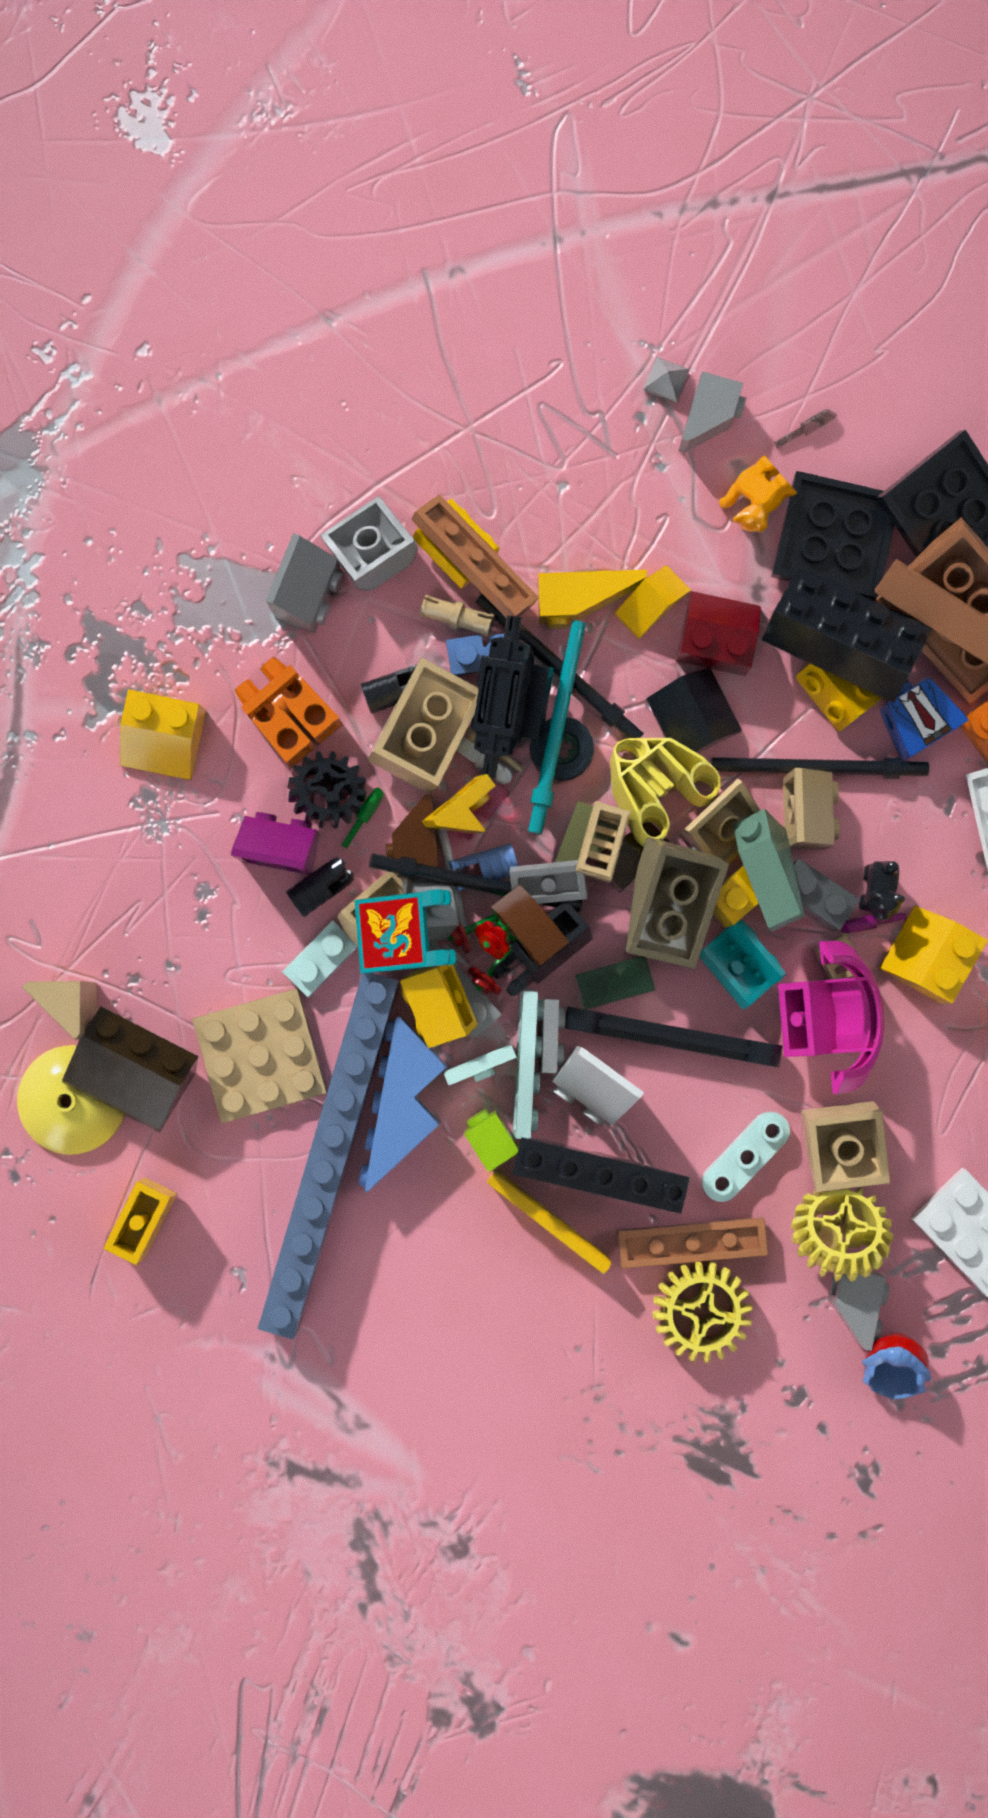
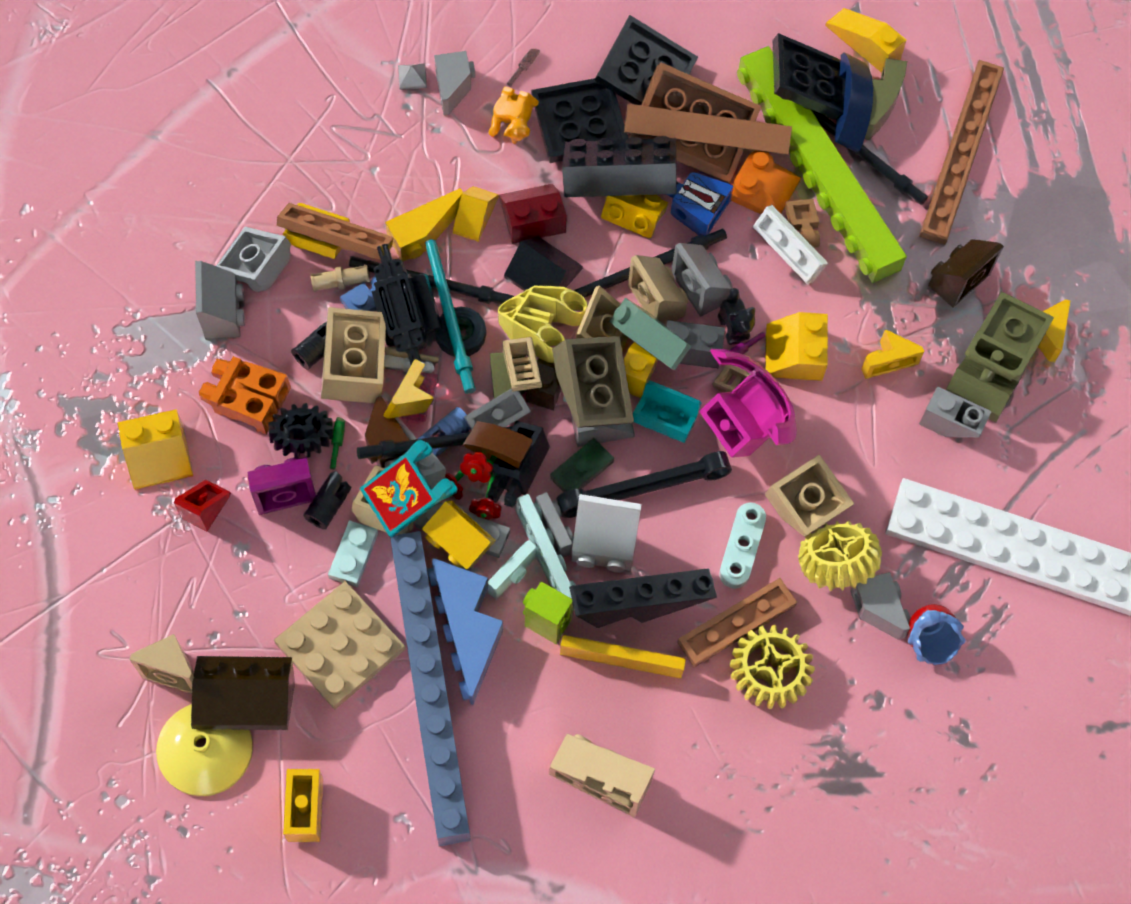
camera: 30 degrees left, 20 degrees down
none -> red slope [174,479,231,532]
none -> tan wedge [549,734,655,818]
none -> light grey slope [672,243,733,317]

